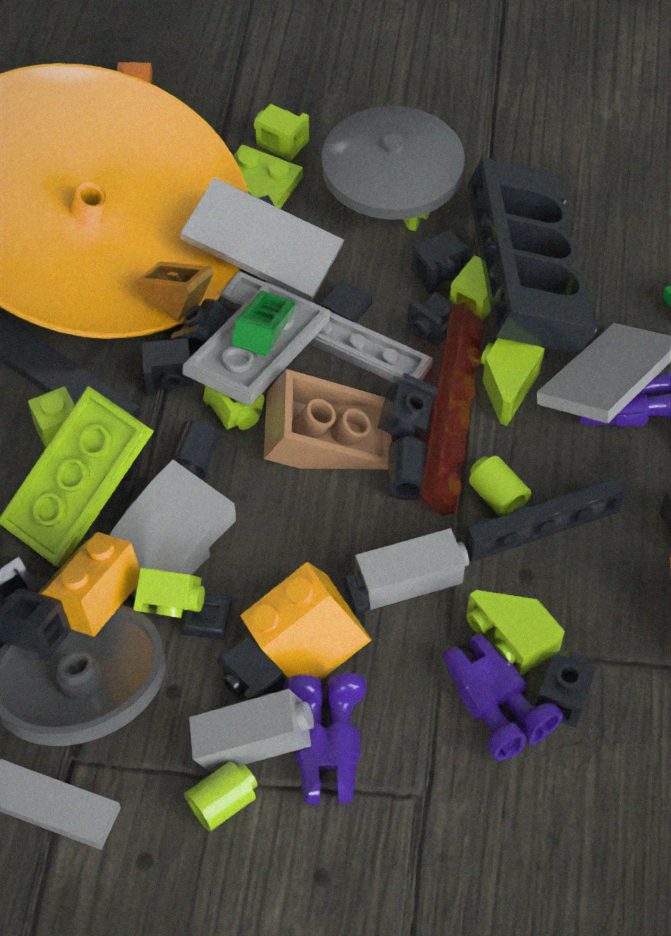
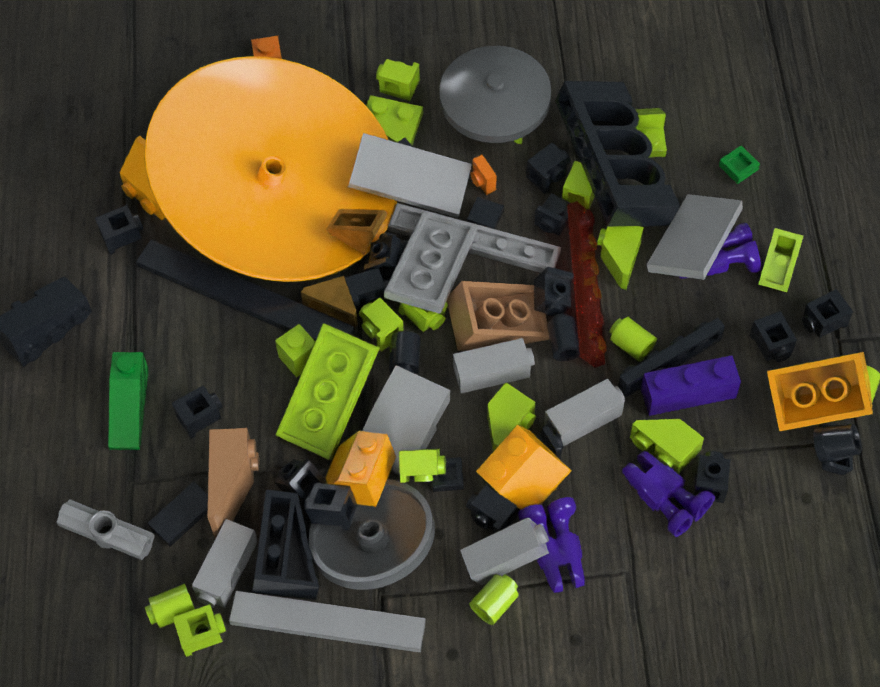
camera: 10 degrees left, 5 degrees up
green slope [232,291,296,356] -> none
none -> pearl gold slope [301,276,358,329]
none -> lime brick [359,298,404,352]
none -> light grey brick [453,338,535,394]
none -> orange plate [470,155,496,195]
none -> lime slope [487,383,536,452]
none -> lime slope [635,108,667,157]
none -> dark purple brick [641,355,741,416]

